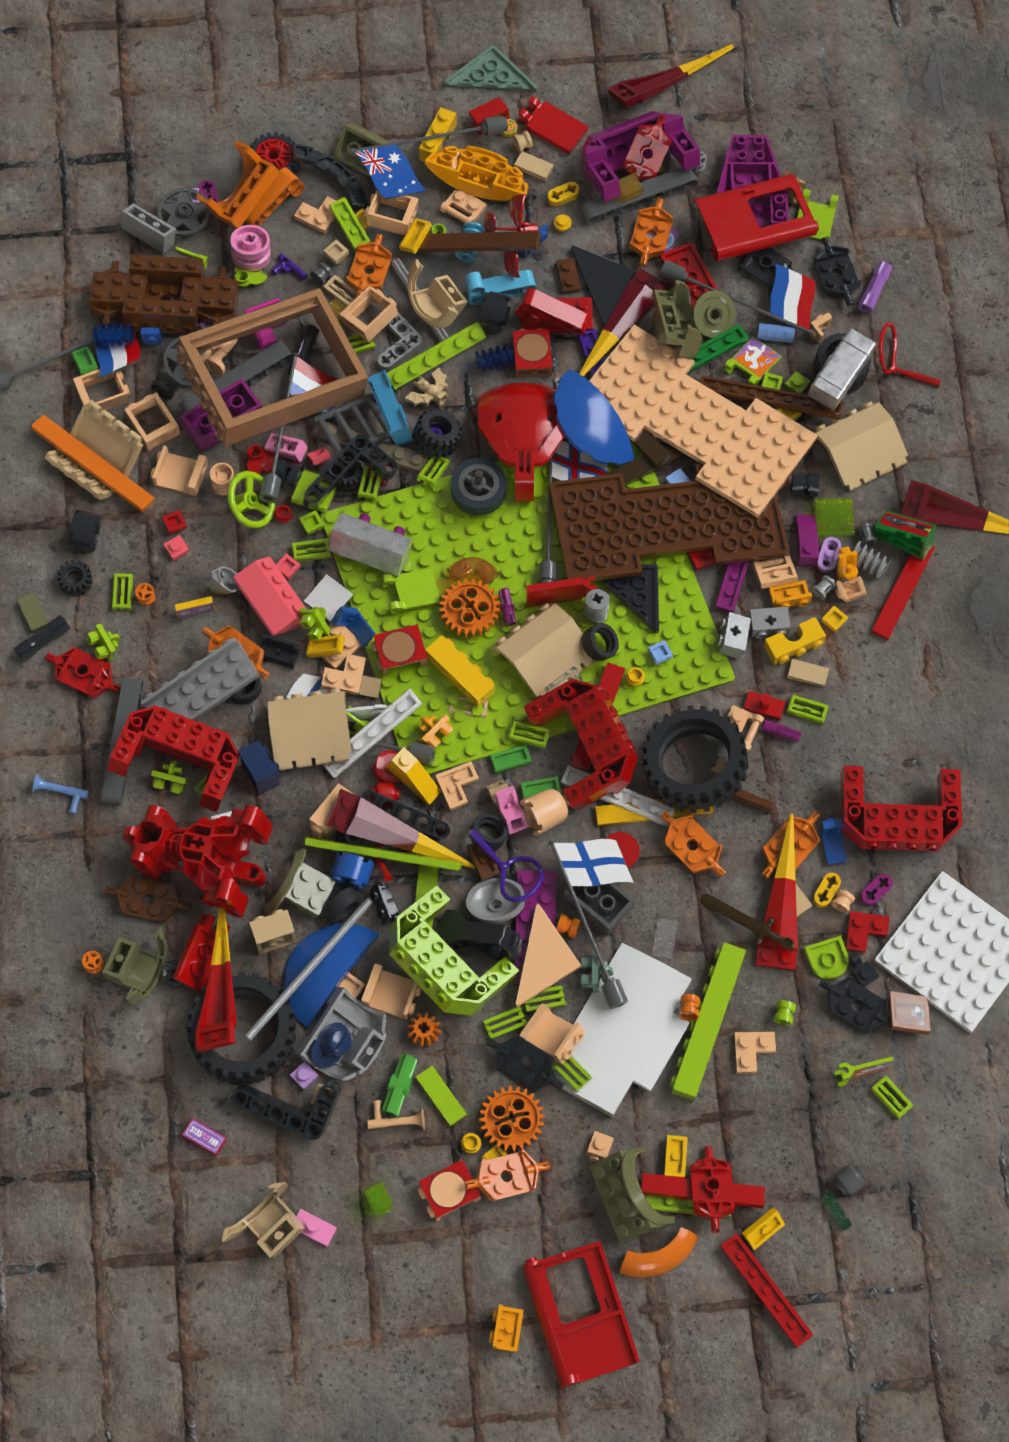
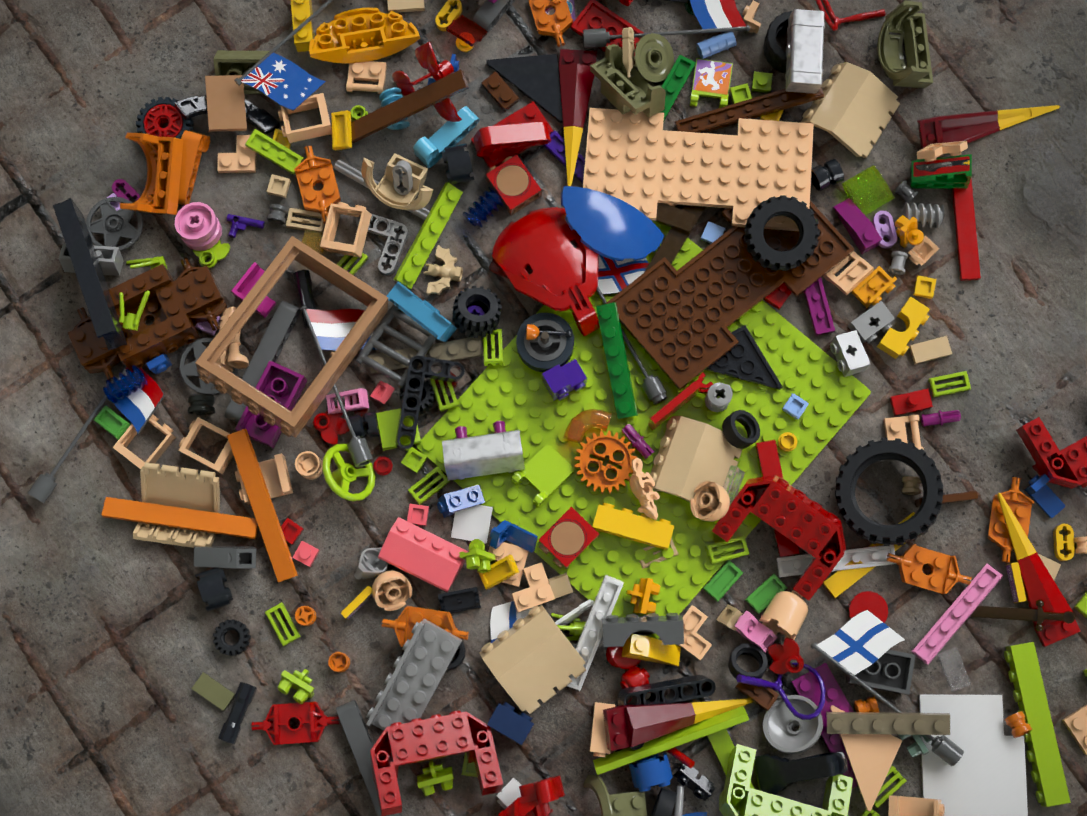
camera: 25 degrees left, 10 degrees up
none -> black tile [53,198,127,350]
none -> lime plant [119,290,150,331]
none -> dark grey slope [194,546,256,568]
none -> medium nougat tile [205,75,247,132]
none -> orange tile [227,429,298,582]
none -> orange wheel [328,652,350,672]
none -> light nougat cylinder [372,570,412,611]
none -> light grey beam [392,160,413,195]
none -> bracket [437,485,485,518]
none -> clear red piece [446,15,488,47]
none -> hinge [526,324,573,340]
none -> dark purple brick [542,359,587,401]
none -> green plate [596,302,638,419]
none -> dark grey arch [602,613,684,647]
none -> tan piece [622,27,634,78]
none -> light nougat animal [629,458,660,520]
none -> light nougat cylinder [690,481,730,522]
none -> black tyre [744,195,820,271]
none -> red plate [768,637,804,674]
none -> dark tan plate [826,712,950,735]
none -> olive piece [877,0,933,89]
none -> bright pink tile [912,564,1003,665]
none -> light nougat plate [917,141,968,162]
none -> yellow tile [1006,562,1026,603]

